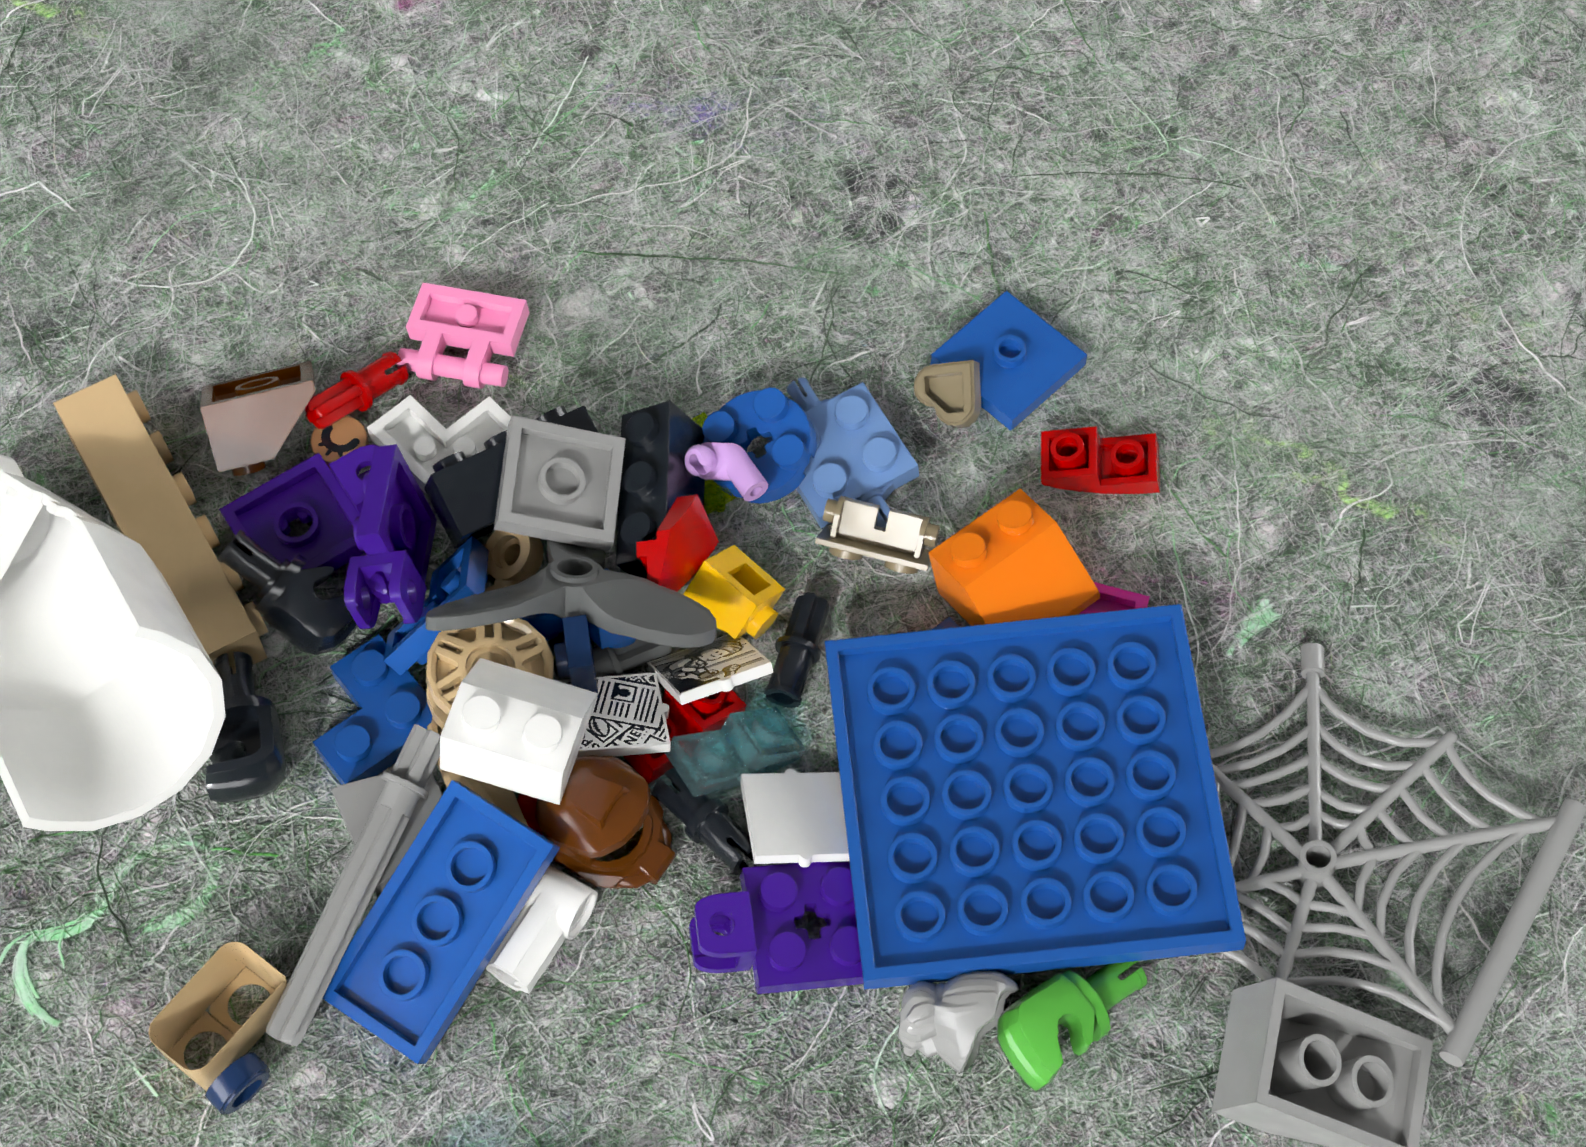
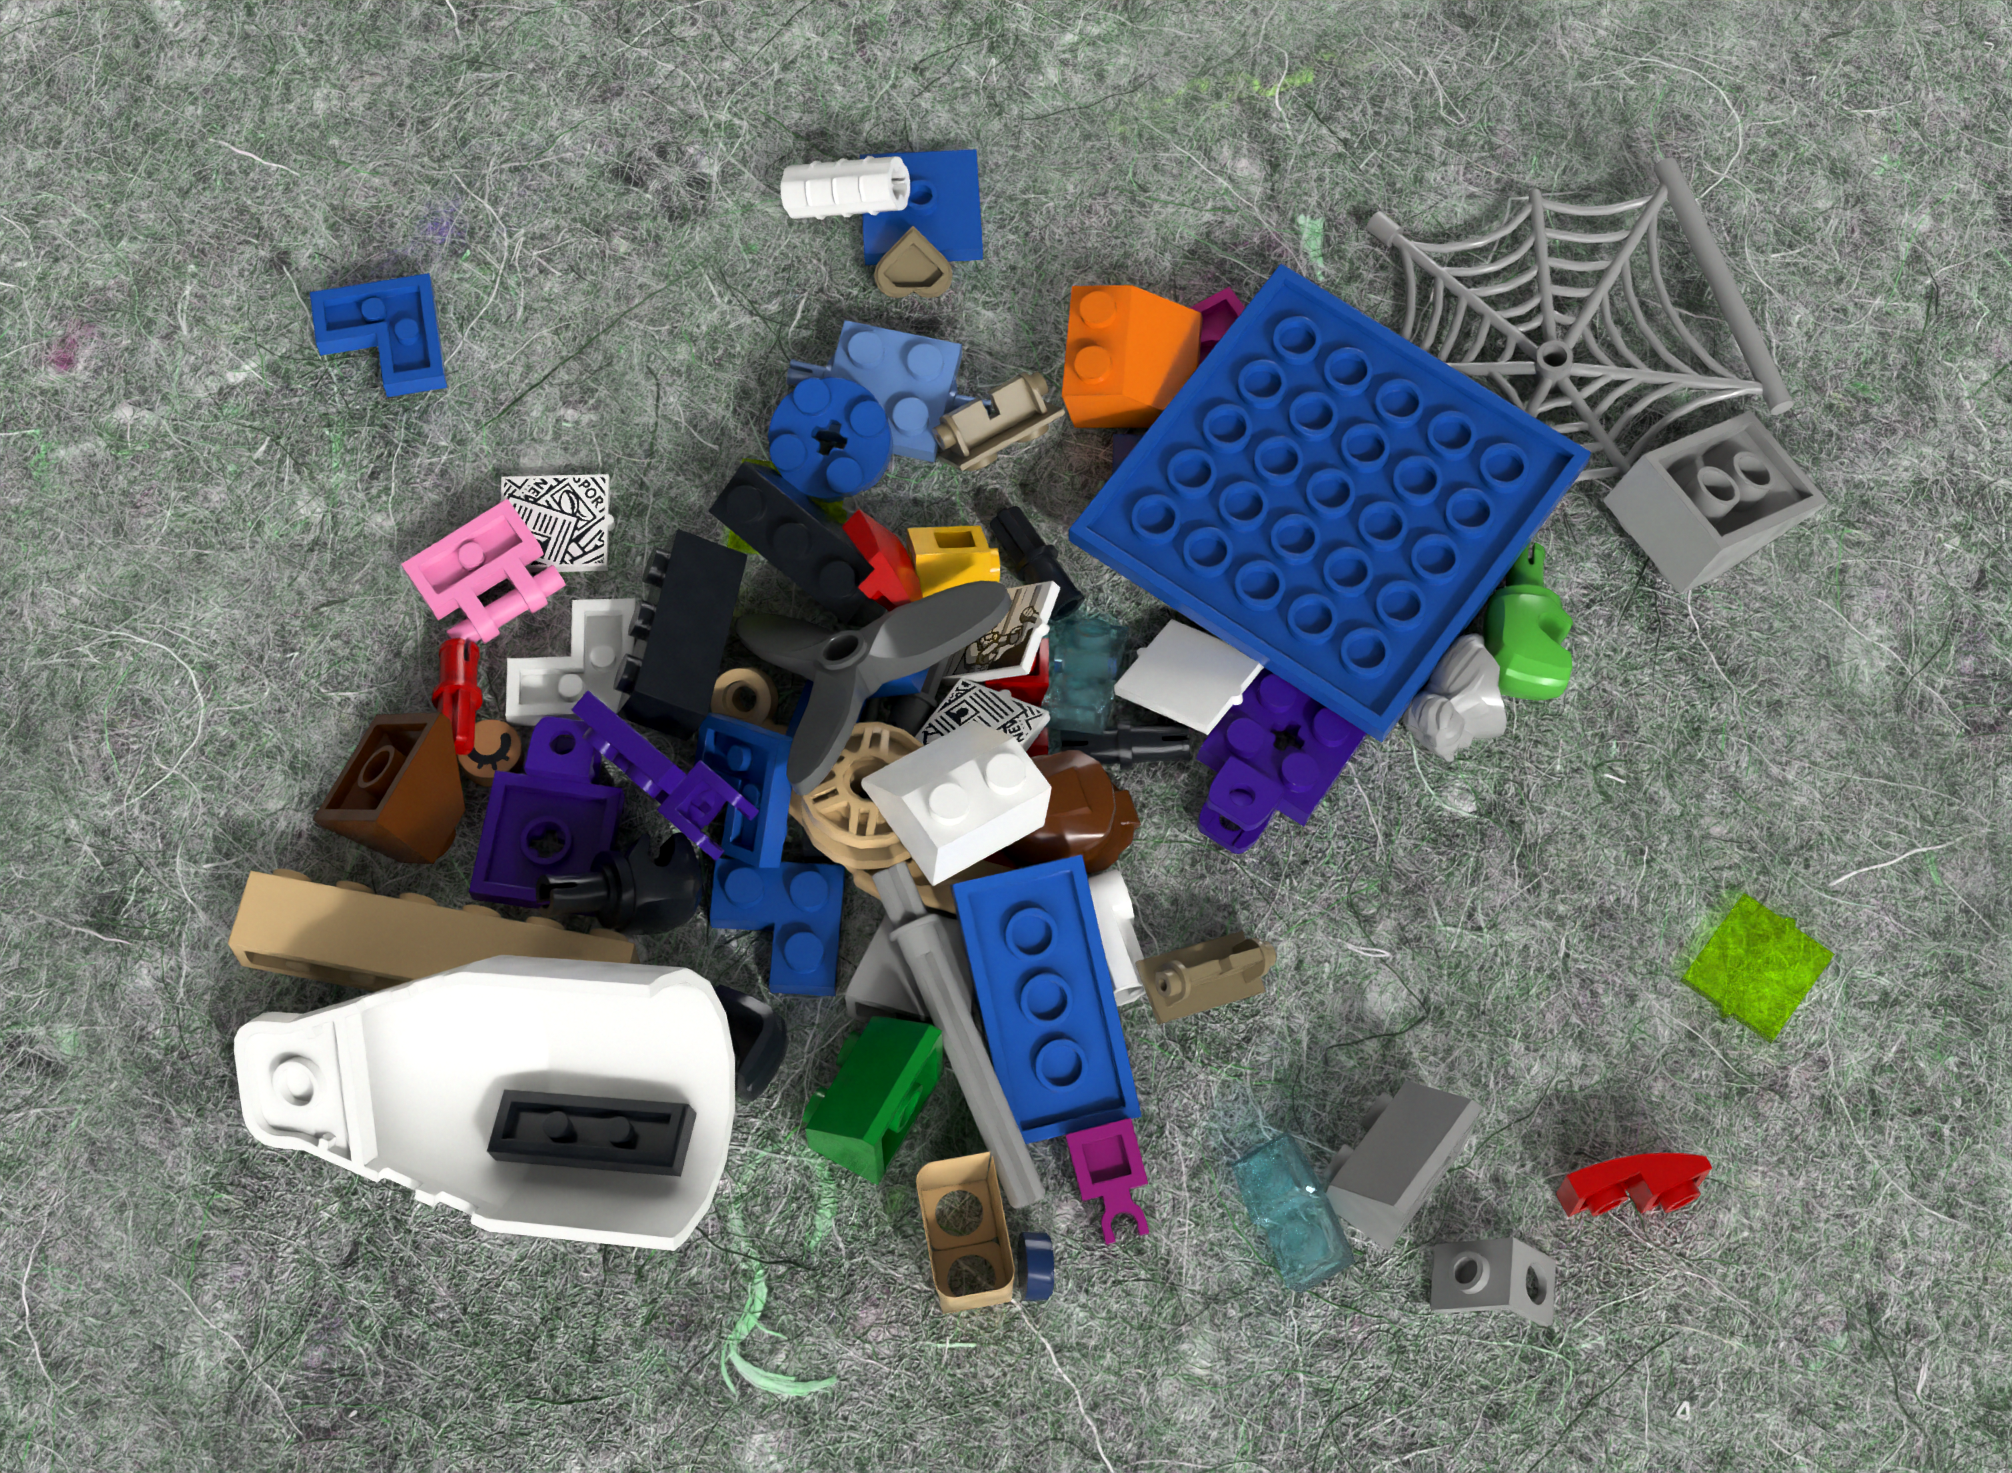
camera: 50 degrees left, 5 degrees up
light grey plate [494,415,626,551] -> none
dark blue plate [554,615,599,698] -> none
lavender arm [684,442,768,501] -> none
red slope [1041,426,1160,494] -> none
none -> blue plate [310,273,448,397]
none -> black tile [487,1089,697,1177]
none -> white piece [500,474,615,572]
none -> white axle [780,156,910,220]
none -> green slope [802,1015,944,1185]
none -> magenta plate [1065,1118,1149,1246]
none -> dark tan hinge [1135,931,1276,1025]

